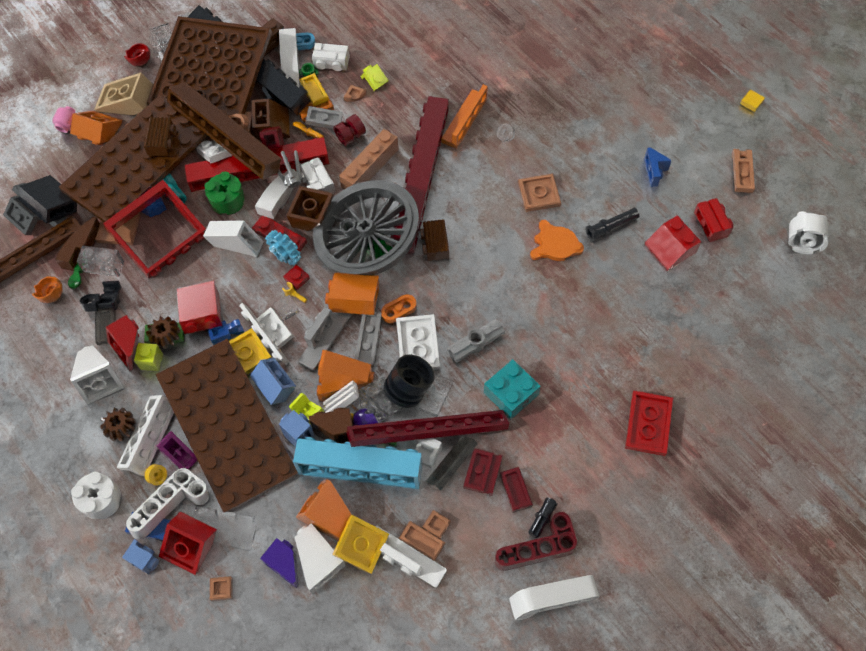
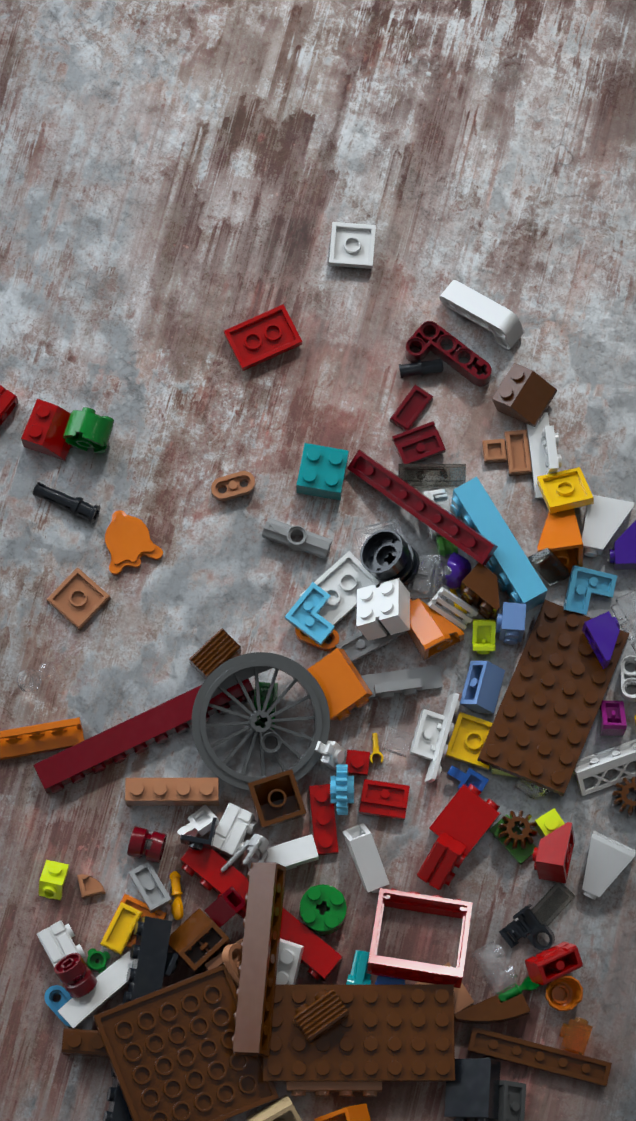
camera: 130 degrees left, 10 degrees up
none -> dark red wheel [54,953,97,998]
none -> green brick [63,407,114,453]
none -> white plate [177,804,219,845]
none -> black bracket [180,817,217,851]
none -> nougat plate [211,471,255,501]
none -> medium azure plate [285,582,335,646]
none -> white plate [315,740,346,770]
none -> white plate [329,222,376,269]
none -> white piece [357,578,410,641]
none -> red plate [359,779,410,820]
none -> red brick [417,832,466,890]
none -> reddish brown slope [492,363,557,427]
none -> red brick [525,942,583,986]
none -> clear smoke tile [528,548,570,586]
none -> clear orange brick [559,1017,593,1055]
none -> medium azure plate [564,565,617,615]
none -> dark purple slope [582,611,620,669]

